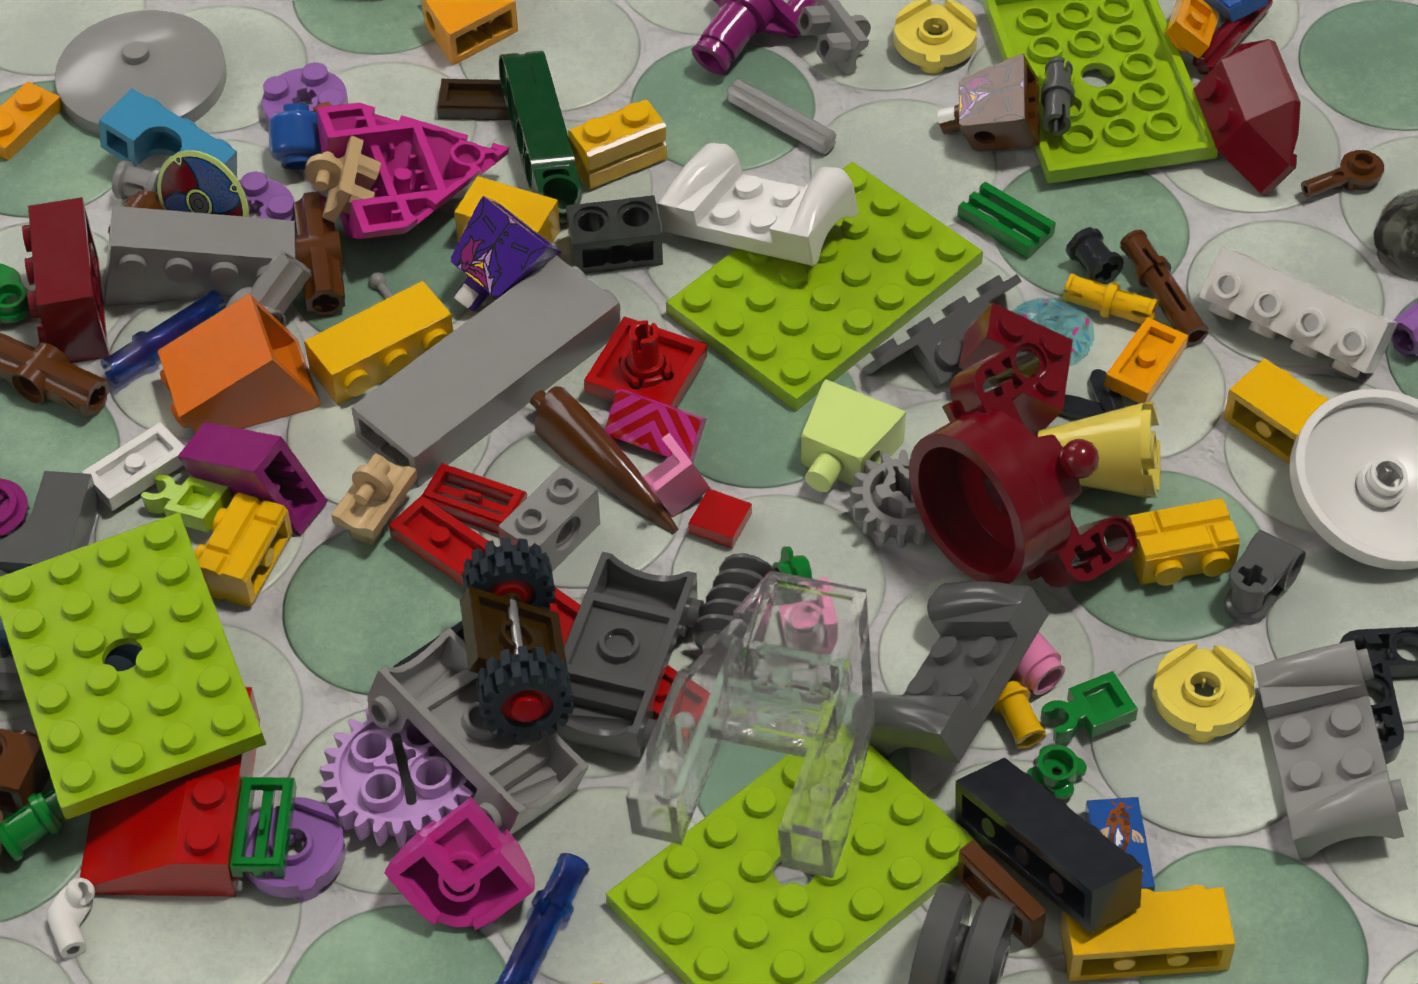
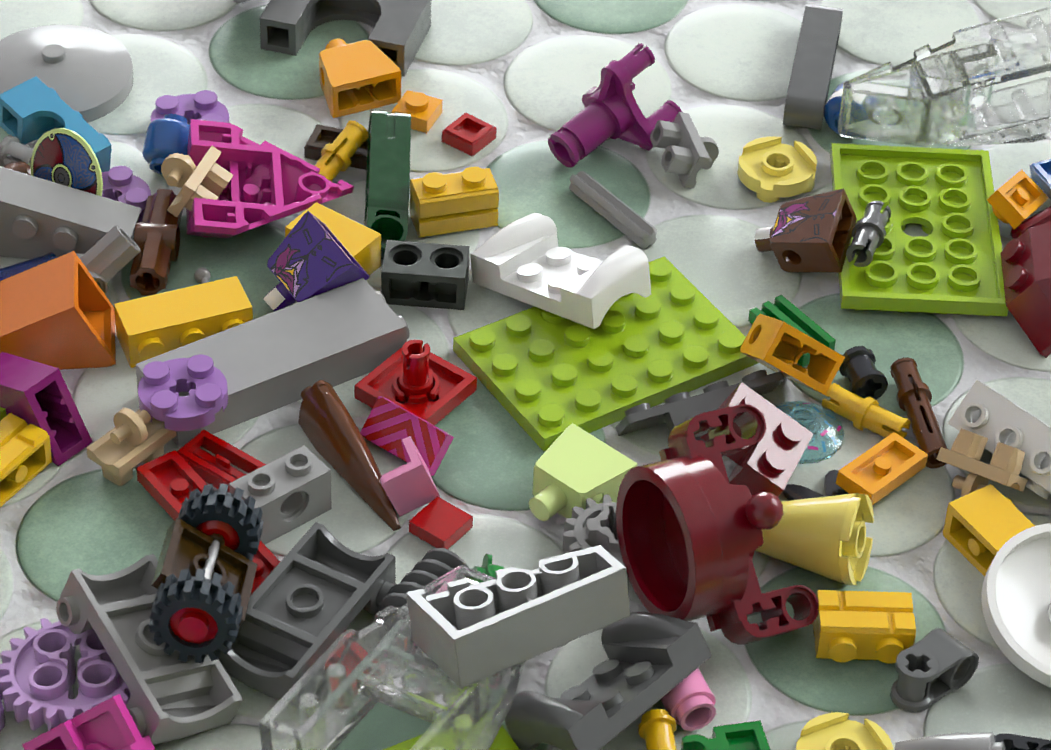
camera: 10 degrees right, 10 degrees down
none -> medium lavender plate [138,354,228,431]
none -> yellow pin [314,120,369,181]
none -> light orange plate [391,90,443,133]
none -> light grey wedge [406,545,631,688]
none -> red tile [442,112,497,157]
none -> light orange torso [740,314,845,395]
none -> tan hips [936,428,1028,497]

